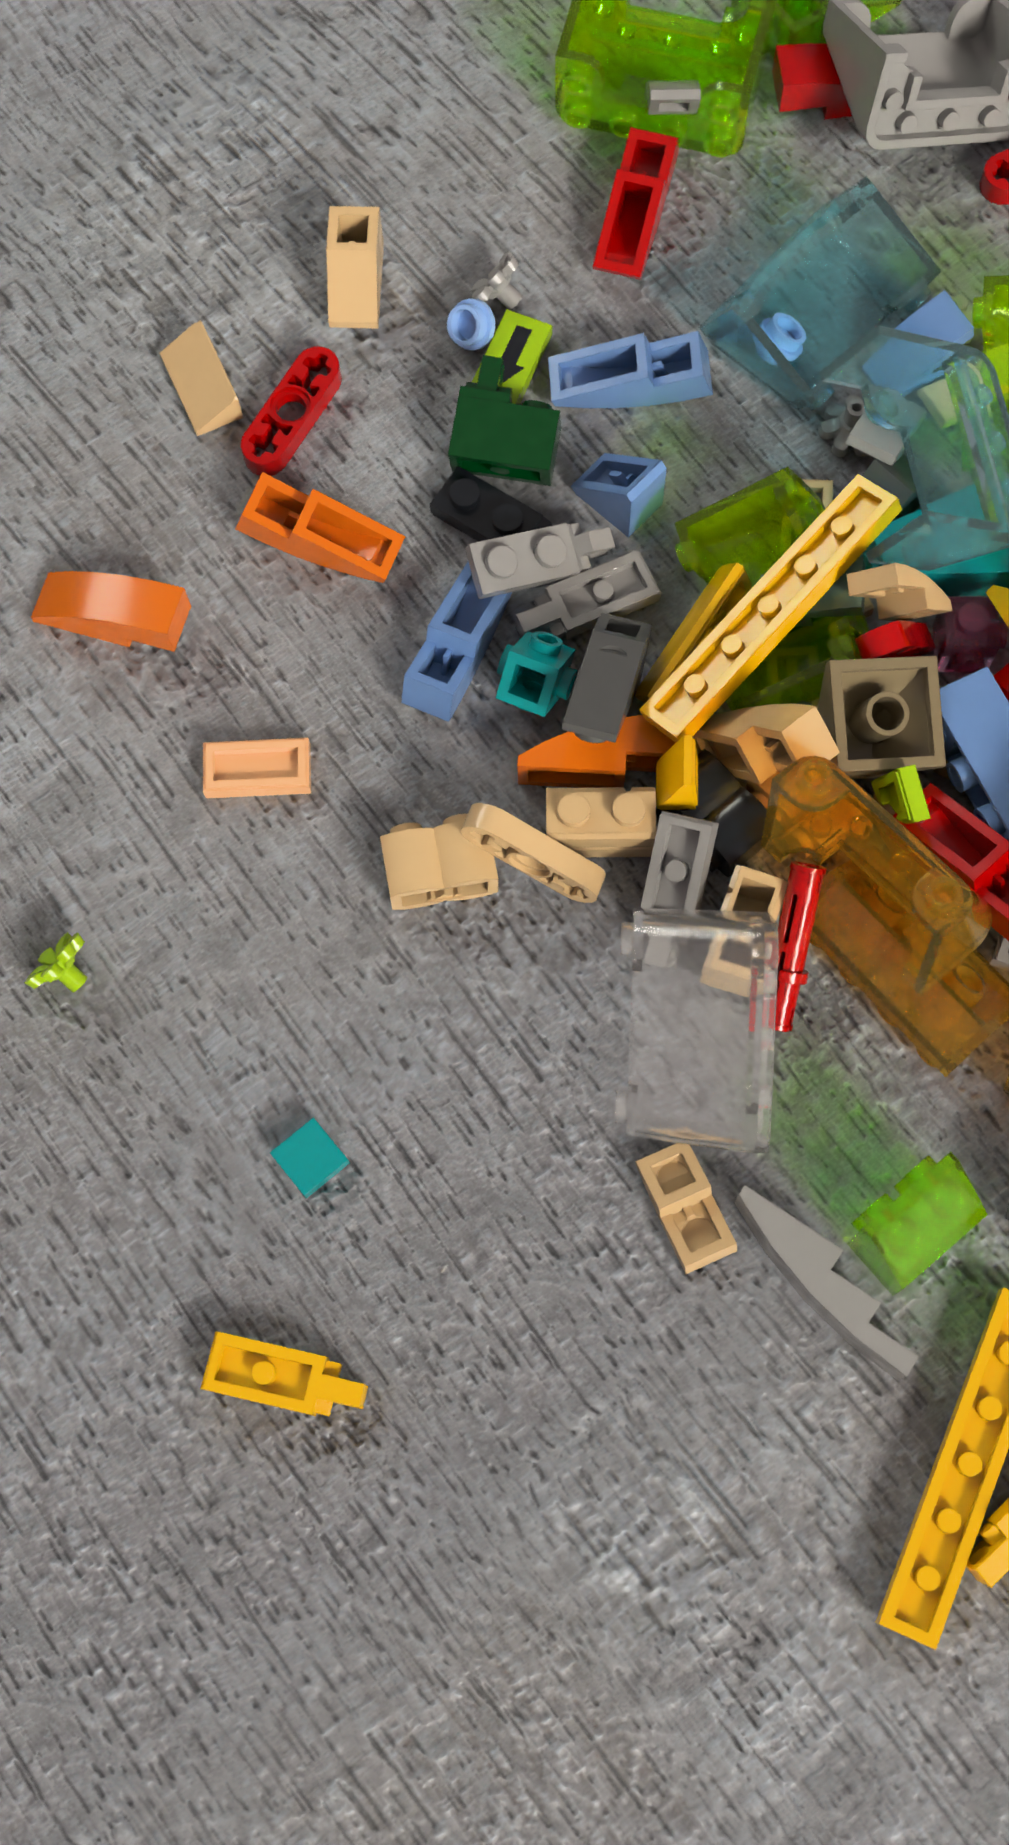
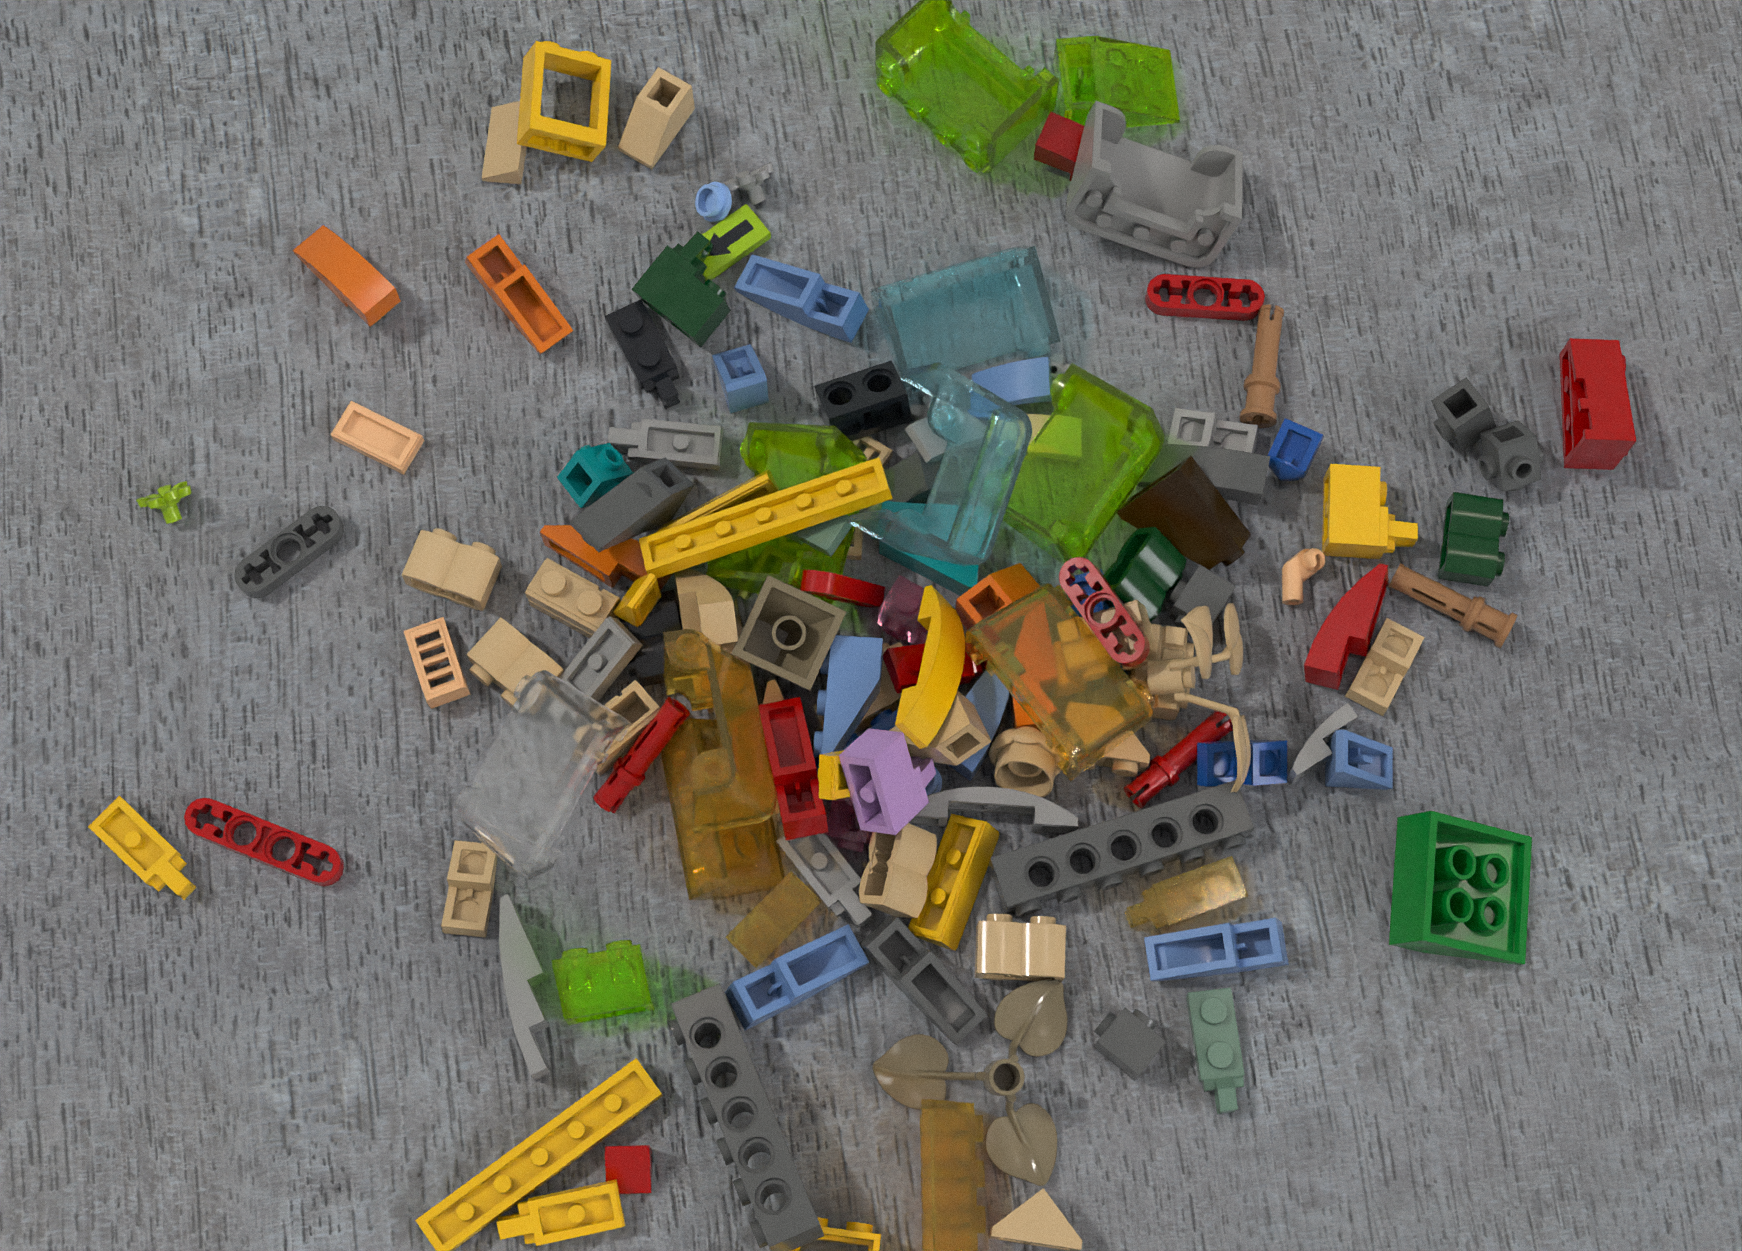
camera: 25 degrees right, 0 degrees up
red beam [241,346,342,476] -> none
teal tile [270,1117,350,1199] -> none
medium blue slope [401,562,512,722] -> none
tan beam [461,803,606,903] -> none
light grey hinge [465,523,615,599] -> none
red slope [593,127,679,280] -> none
light grey slope [645,80,701,115] -> none
light blue plate [757,312,806,361] -> none
tan slope [846,562,952,621] -> none
lime tile [871,764,931,824] -> none
none -> red beam [184,797,344,887]
none -> dark grey beam [234,506,344,598]
none -> light nougat slope [404,617,471,709]
none -> tan brick [466,617,564,715]
none -> yellow window [517,41,612,162]
none -> black brick [814,360,912,447]

